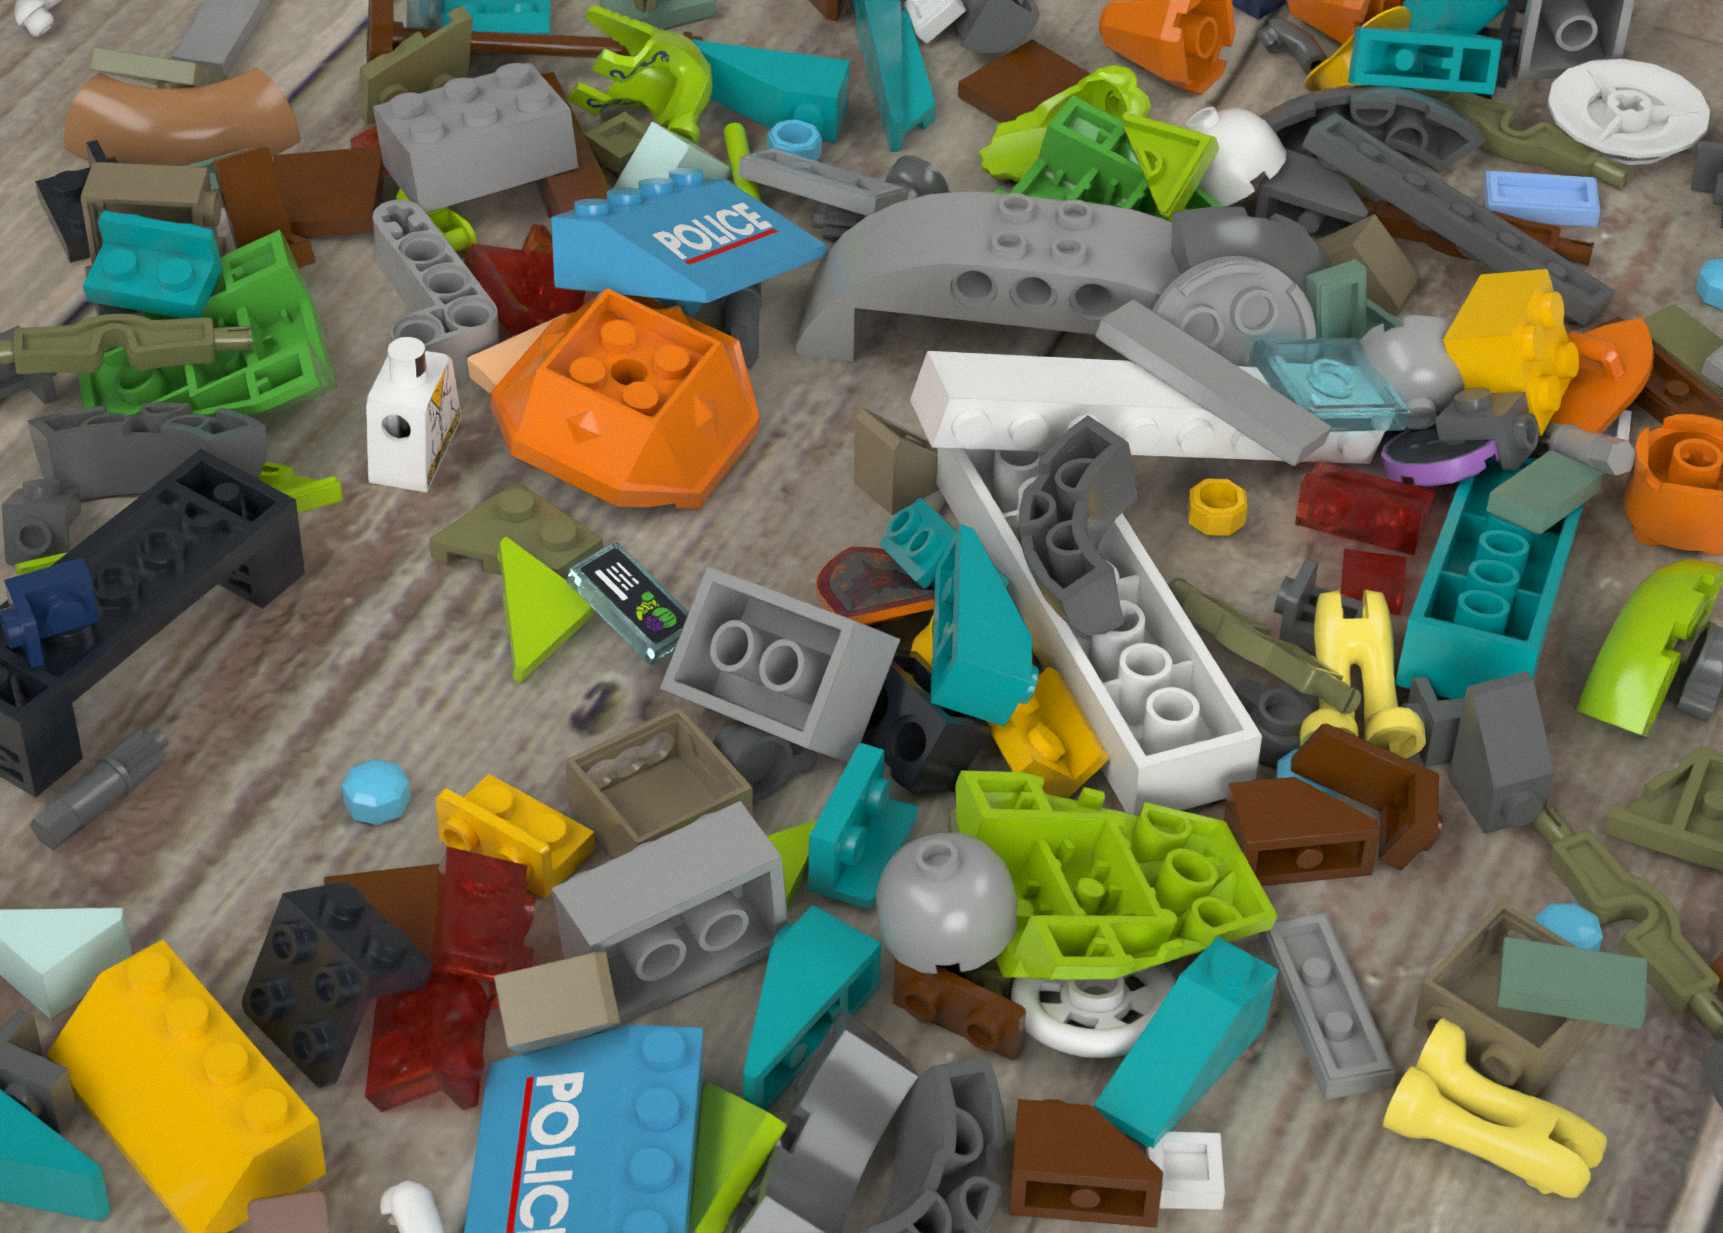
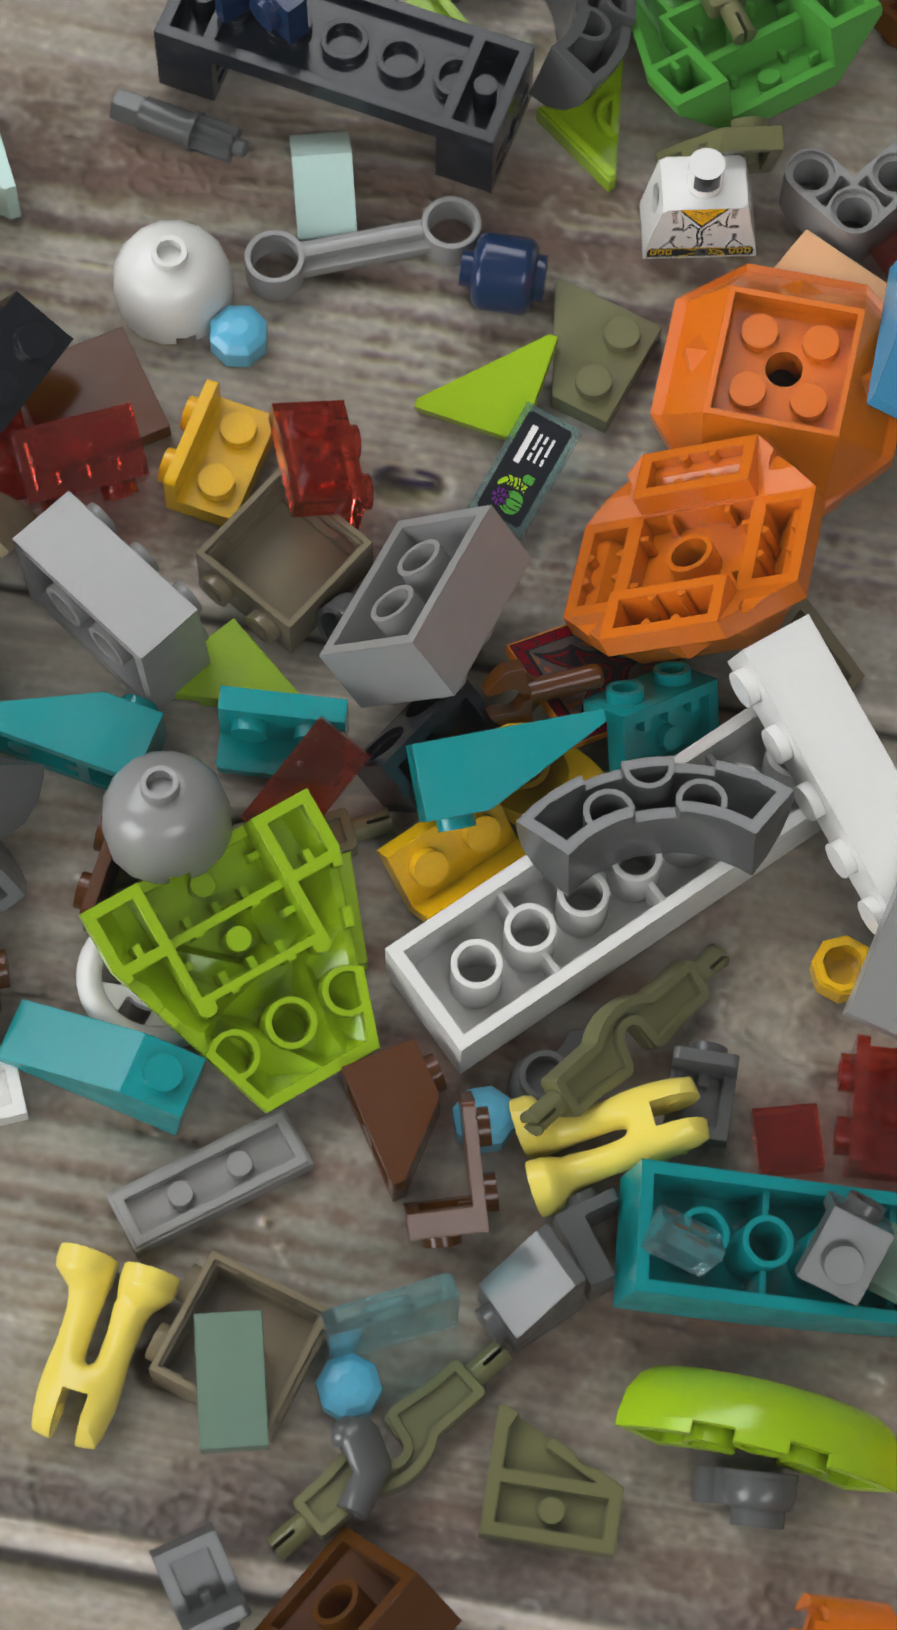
camera: 75 degrees right, 25 degrees up
none -> white cylinder [113,220,233,345]
none -> clear red tile [241,715,372,822]
none -> light grey piece [244,196,481,301]
none -> clear red bracket [268,400,374,530]
none -> light aqua slope [289,131,357,242]
none -> clear light blue tile [321,1272,460,1359]
none -> dark grey arm [331,1415,391,1520]
none -> dark blue head [459,232,548,315]
none -> reddish brown bar [481,659,604,726]
none -> orange piece [563,434,825,664]
none -> clear light blue slope [641,1204,726,1276]
none -> olive wing [656,116,784,174]
none -> bracket [795,1190,895,1306]

